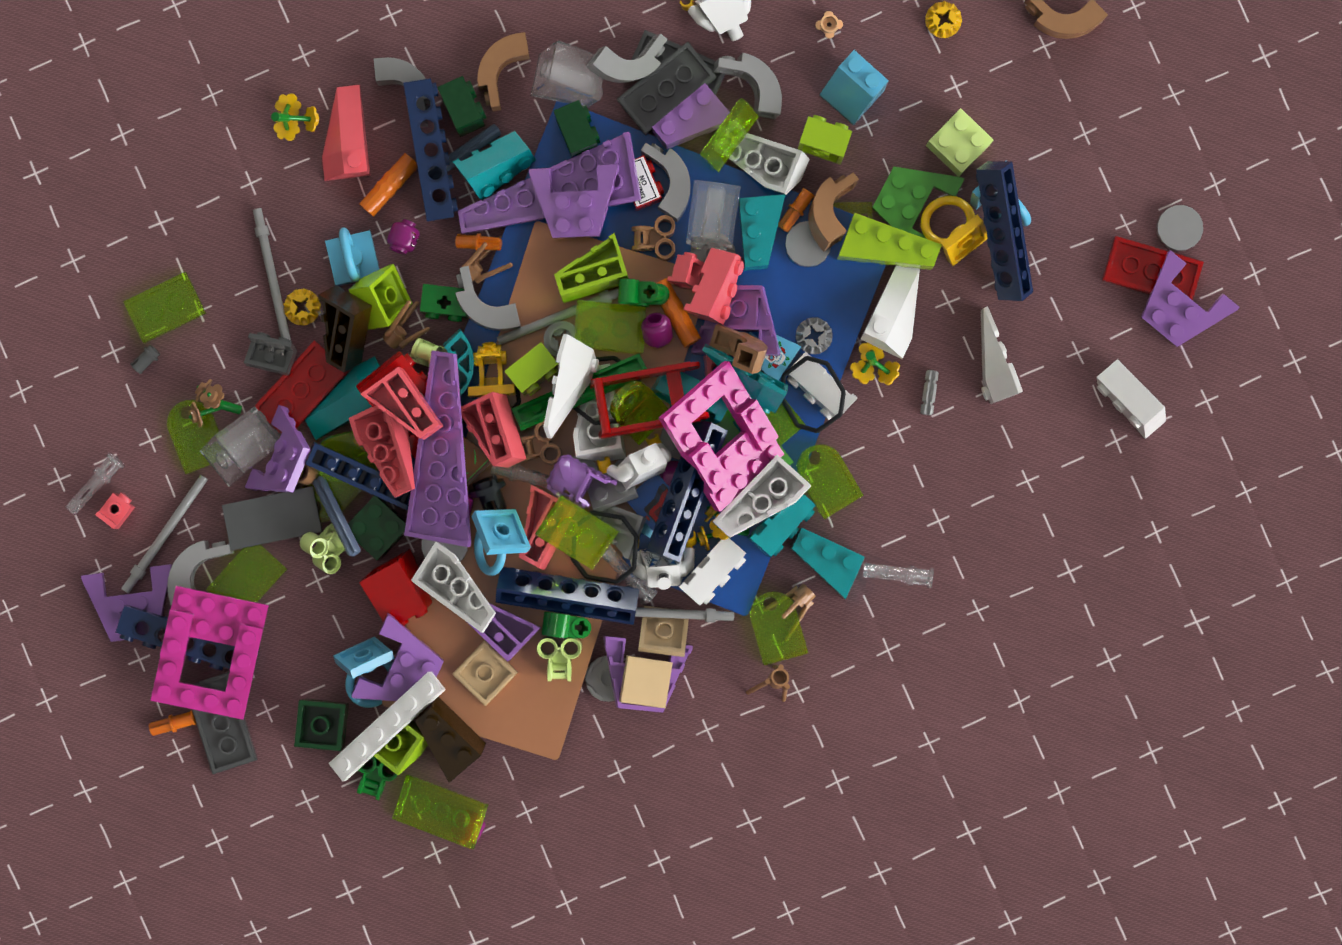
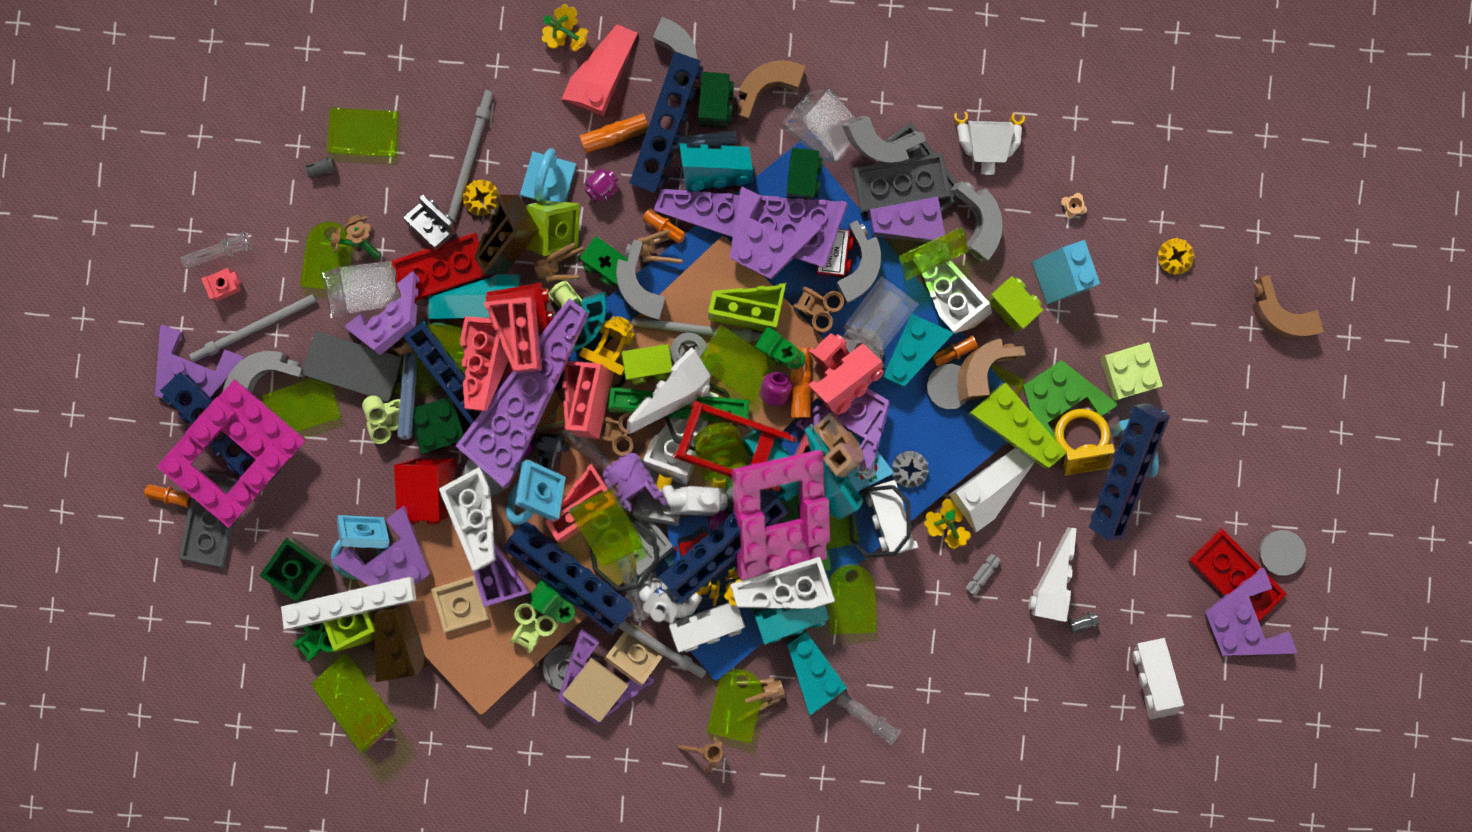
camera: 30 degrees right, 0 degrees up
none -> dark grey pin [1068,611,1100,634]

